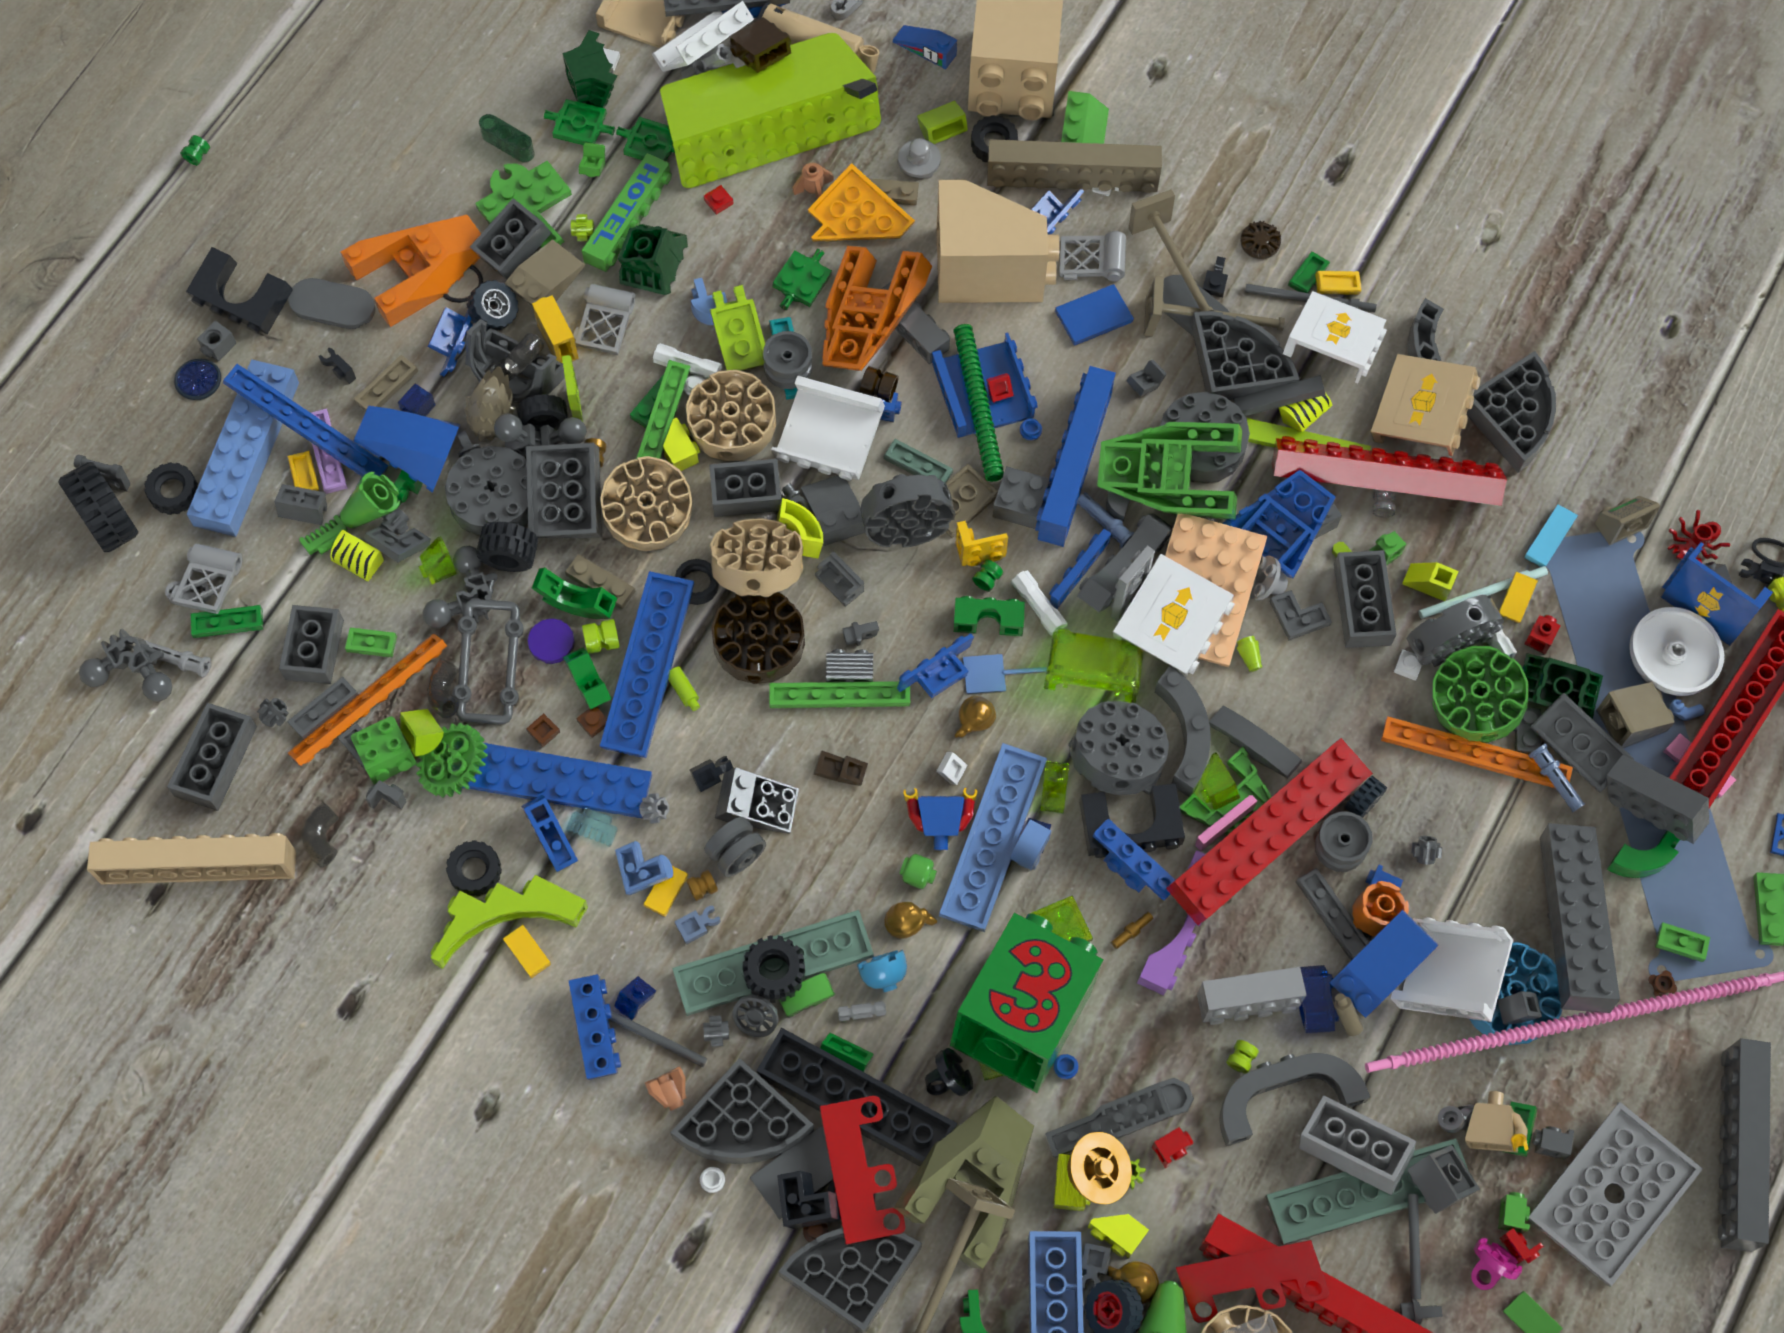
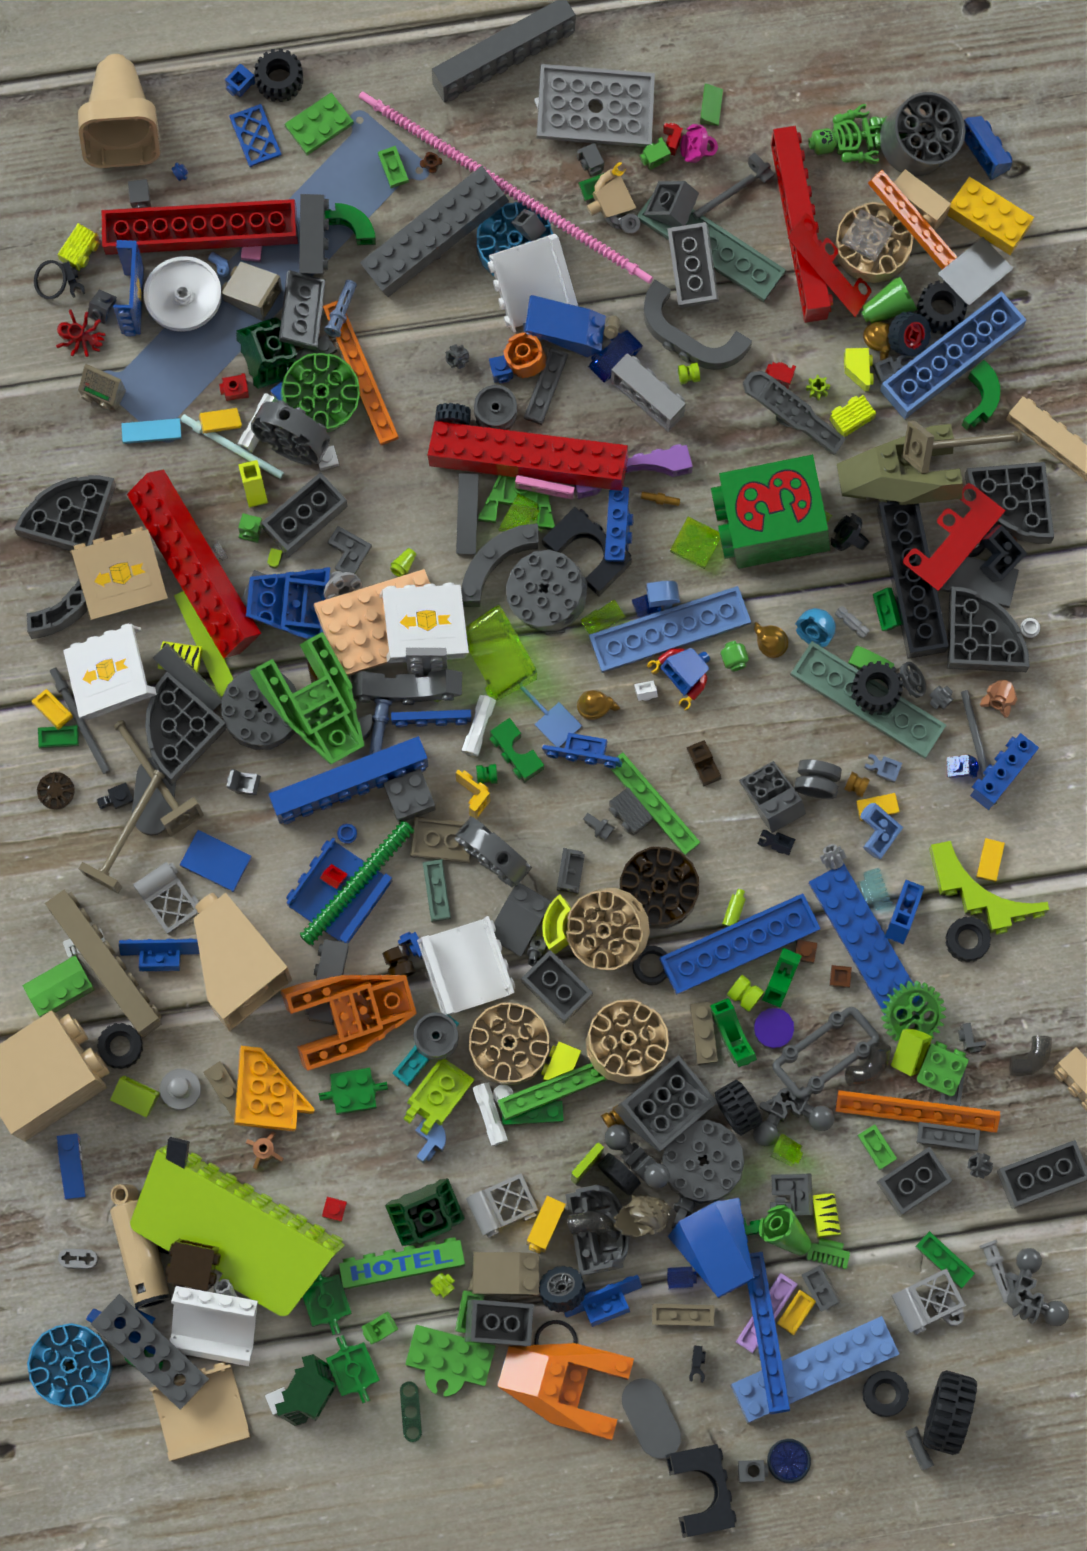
camera: 130 degrees left, 10 degrees up
wheel [1067,1132,1132,1205] -> none

